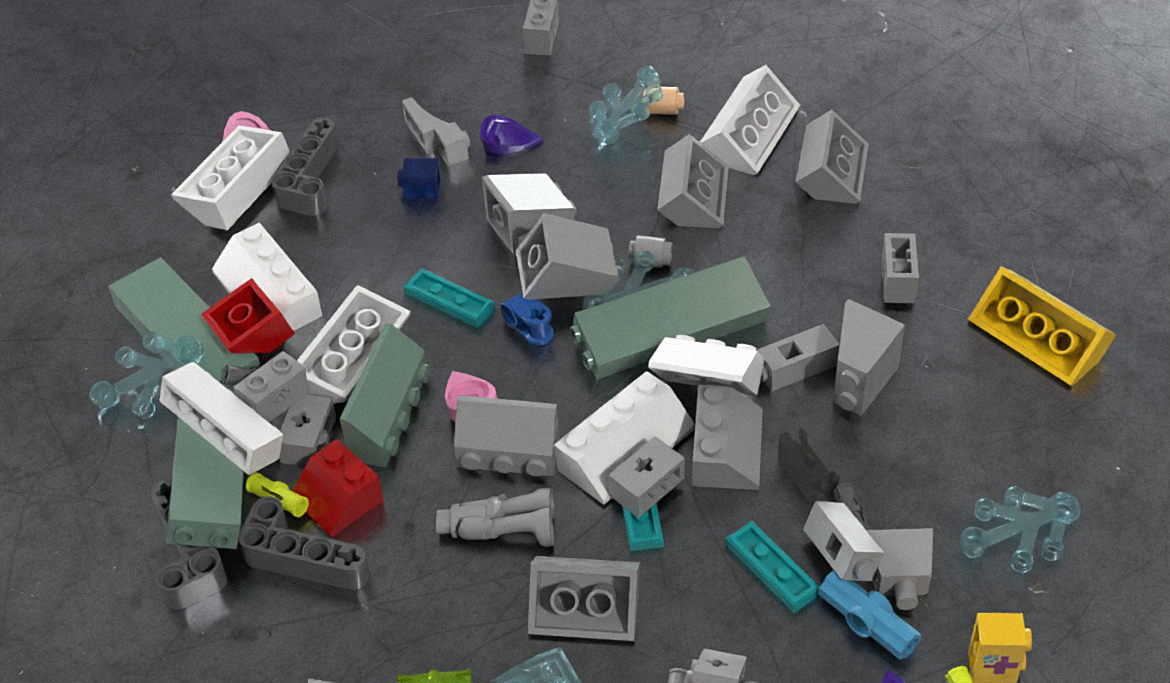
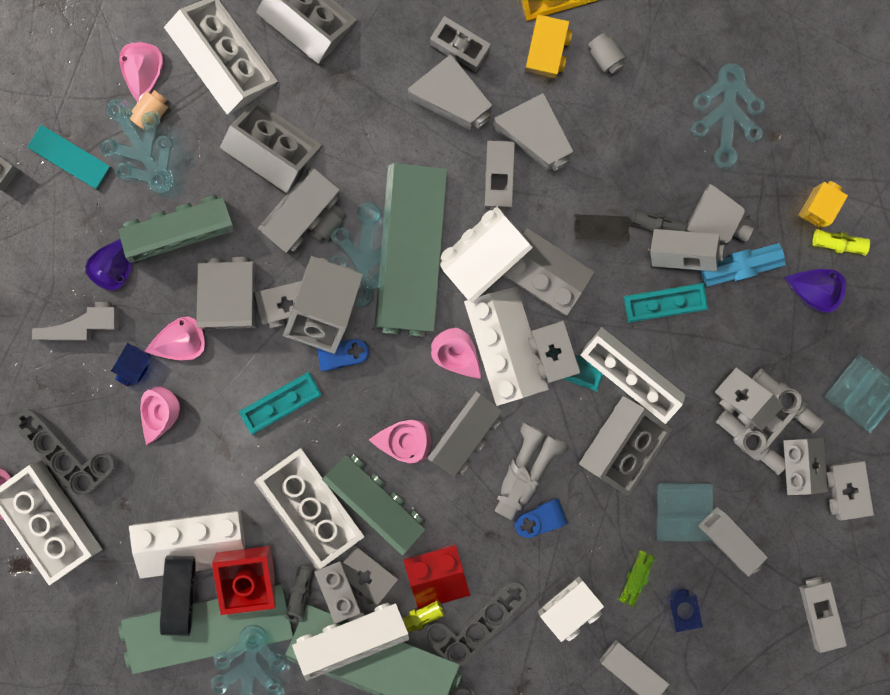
camera: 65 degrees left, 40 degrees up
none -> teal tile [27,125,111,190]
none -> sand green slope [118,195,234,263]
none -> bright pink piece [119,42,164,103]
none -> bright pink piece [140,386,180,445]
none -> bright pink piece [145,317,205,361]
none -> black beam [160,555,196,636]
none -> light grey slope [257,167,339,253]
none -> light grey slope [408,54,492,130]
none -> bright pink piece [431,328,481,379]
none -> blue piece [514,498,569,538]
none -> yellow brick [525,14,573,79]
none -> white brick [538,577,604,642]
none -> white brick [581,327,686,424]
none -> light grey brick [588,32,627,74]

